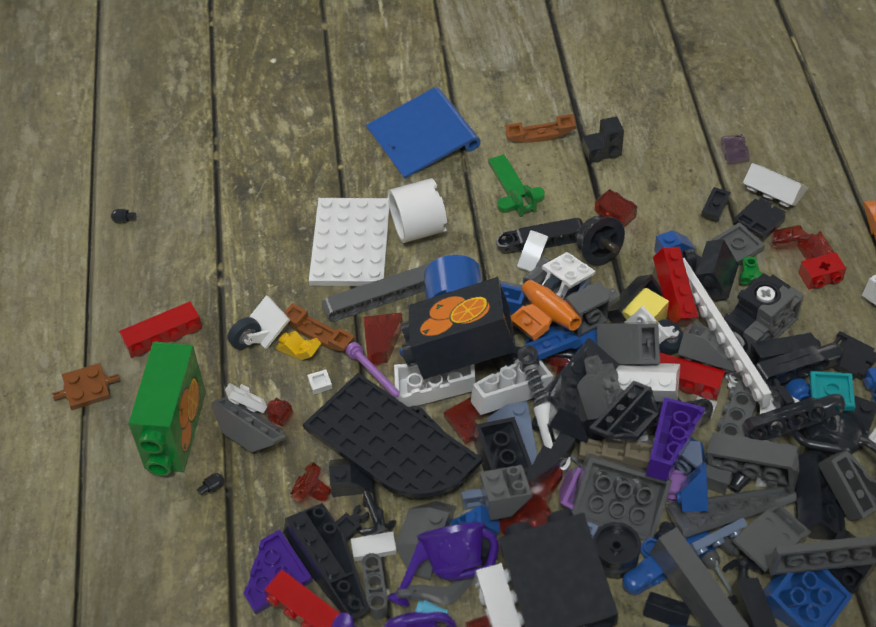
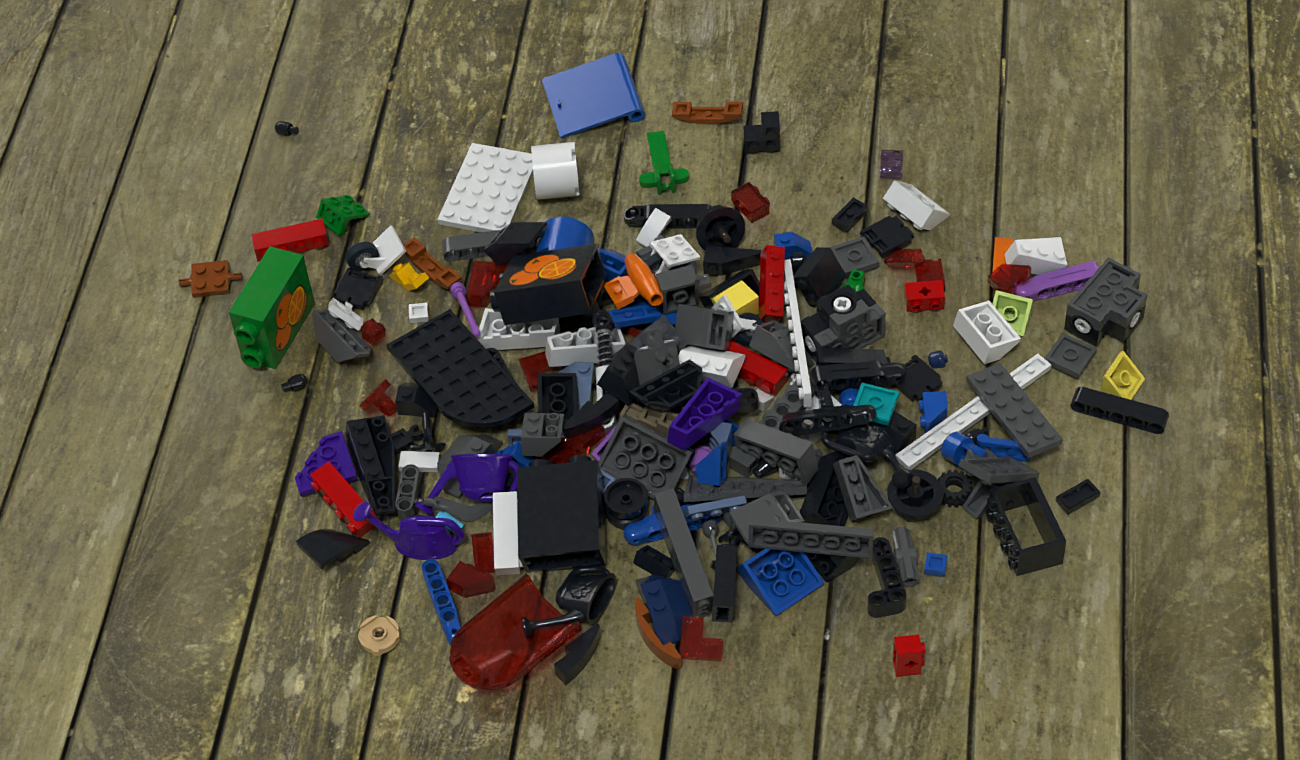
camera: 15 degrees right, 0 degrees up
none -> green bracket [316,195,370,236]
none -> black plate [334,268,383,309]
none -> black slope [483,222,547,267]
none -> black slope [703,245,761,276]
none -> dark blue piece [928,350,948,368]

